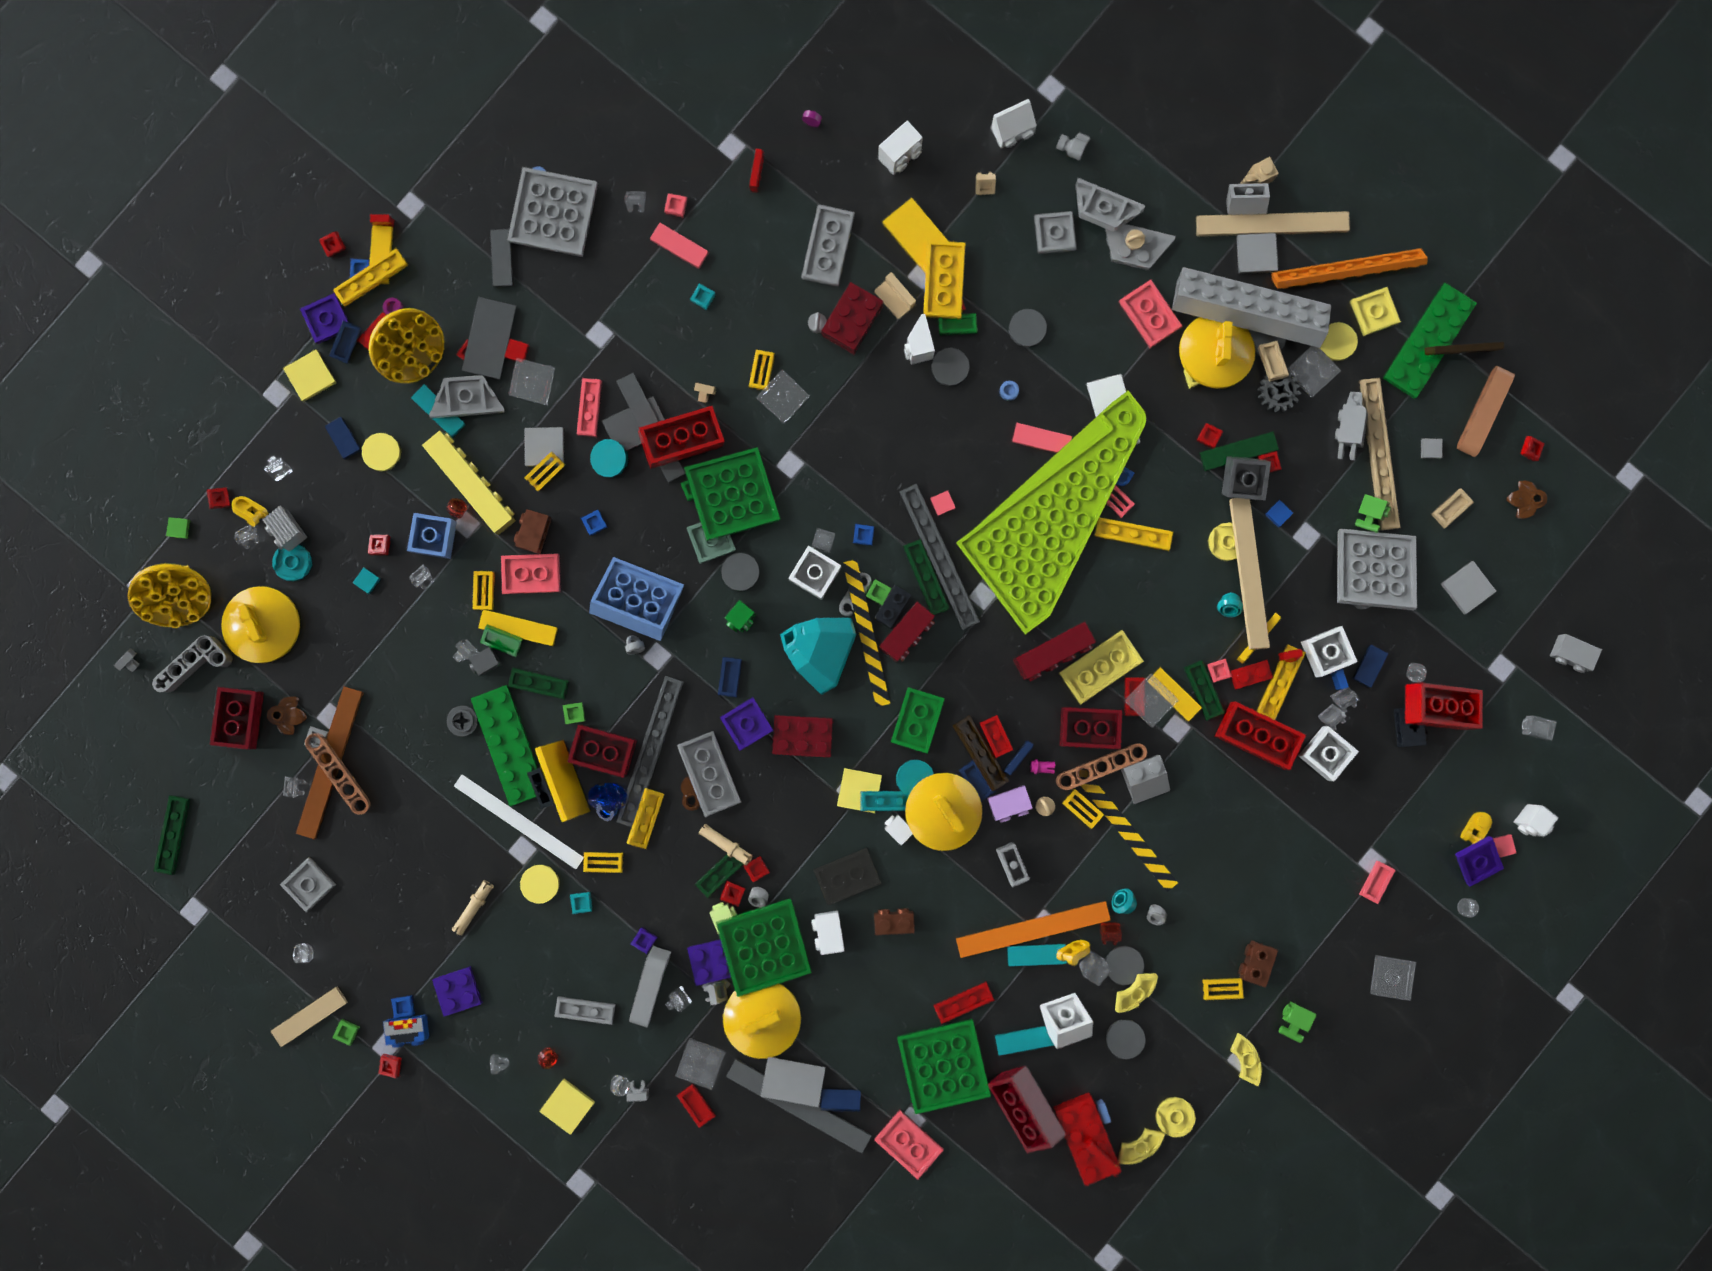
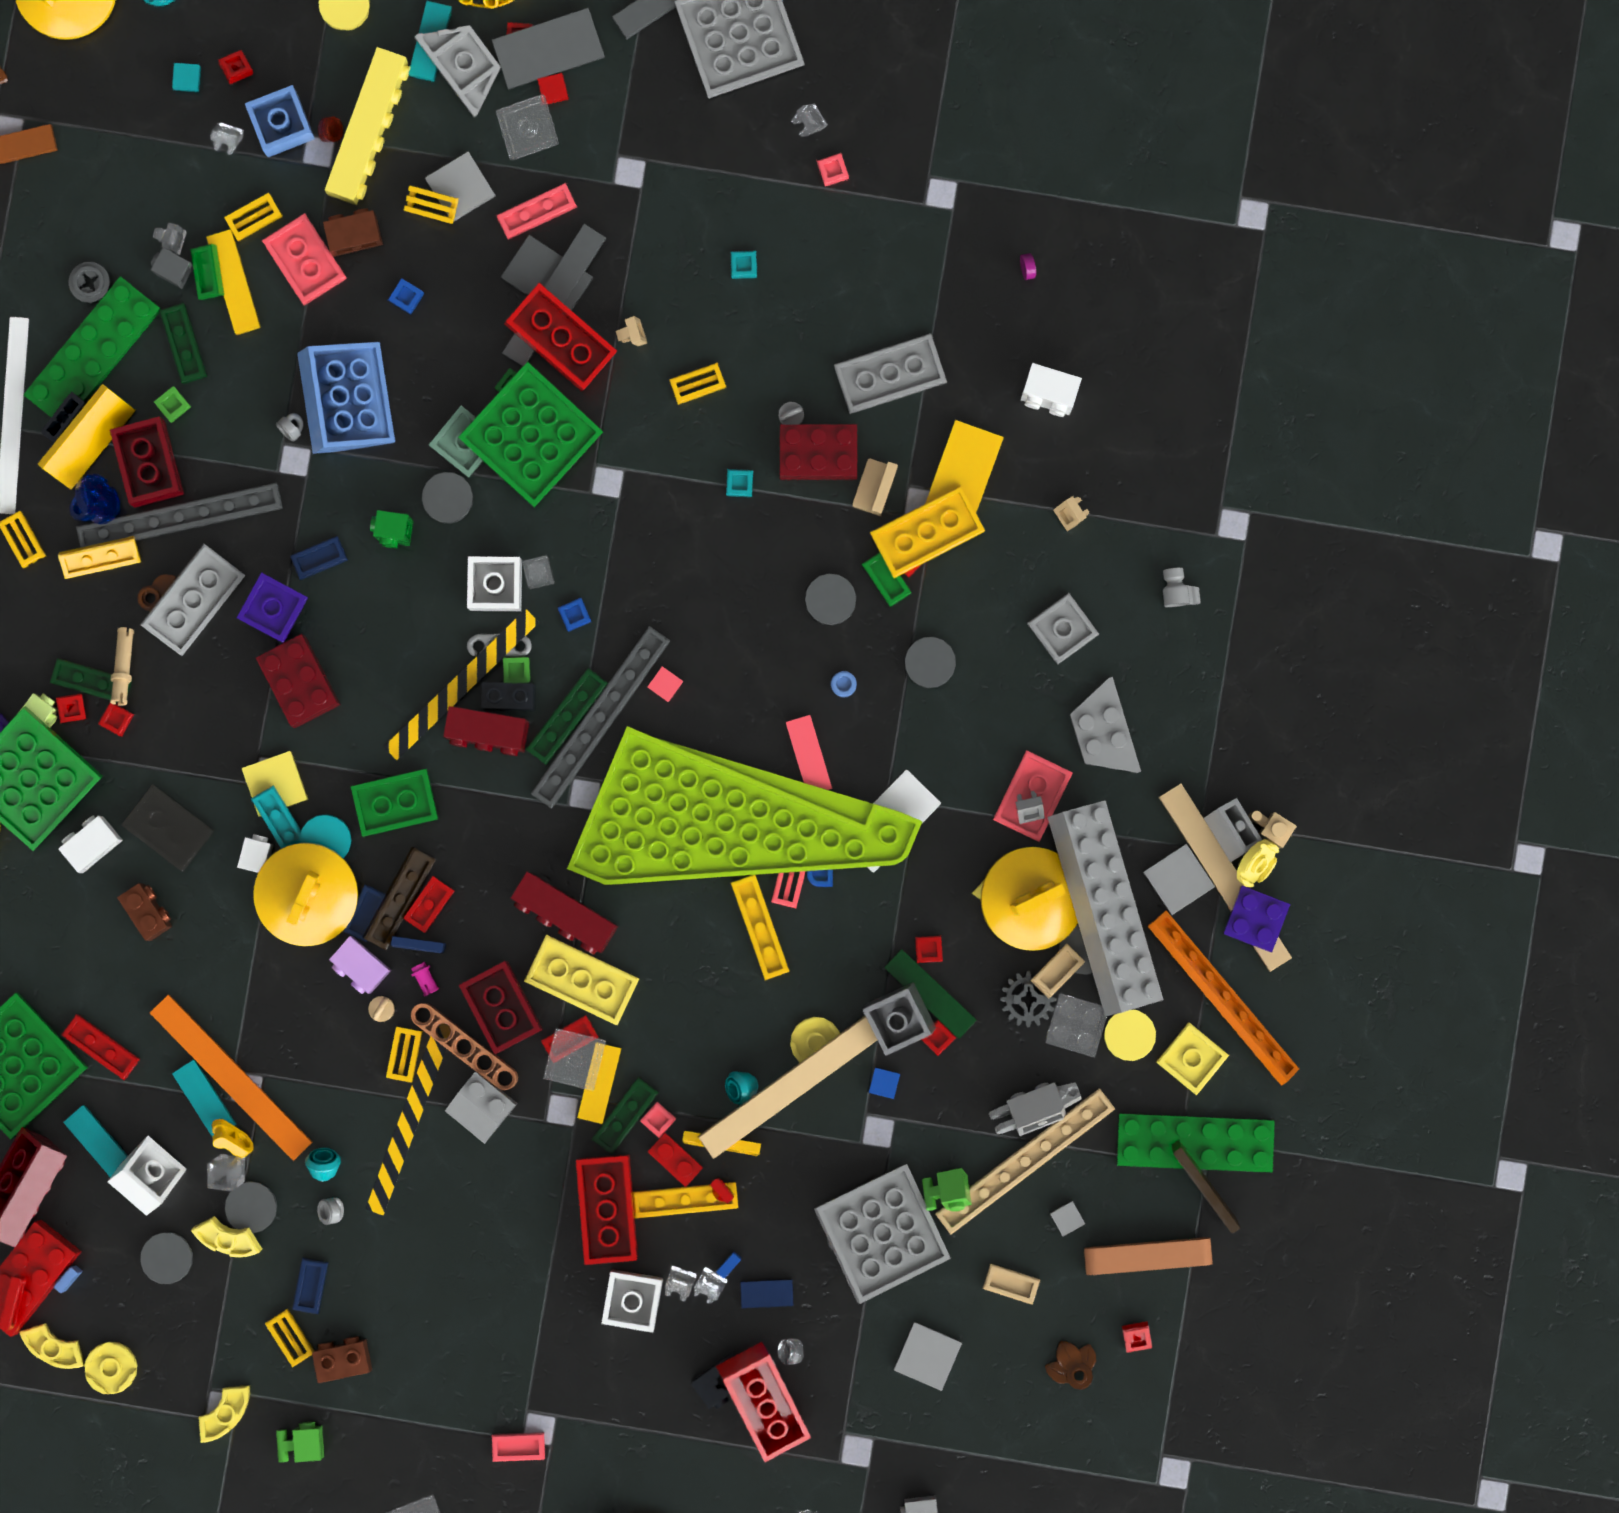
camera: 60 degrees right, 0 degrees up
teal tile [590,439,628,477] -> none
coral tile [650,223,709,269] -> none
light grey tile [748,887,769,907] -> none
red tile [749,149,764,192] -> none
clear plate [756,370,810,424] -> none
teal brick [780,618,856,695] -> none
white slope [904,314,935,364] -> none
white slope [991,99,1037,148] -> none
light grey brick [996,842,1029,887] -> none
light grey wing [1076,178,1145,232] -> none
clear red tile [1100,923,1122,945] -> none
tan tile [1125,230,1145,250] -> none
white brick [1301,626,1357,677] -> none
none -> dark blue tile [292,1258,329,1314]
none -> teal tile [726,469,753,497]
none -> light grey tile [1015,791,1045,824]
none -> dark purple plate [1223,886,1290,953]
none -> light yellow tile [1237,839,1279,888]

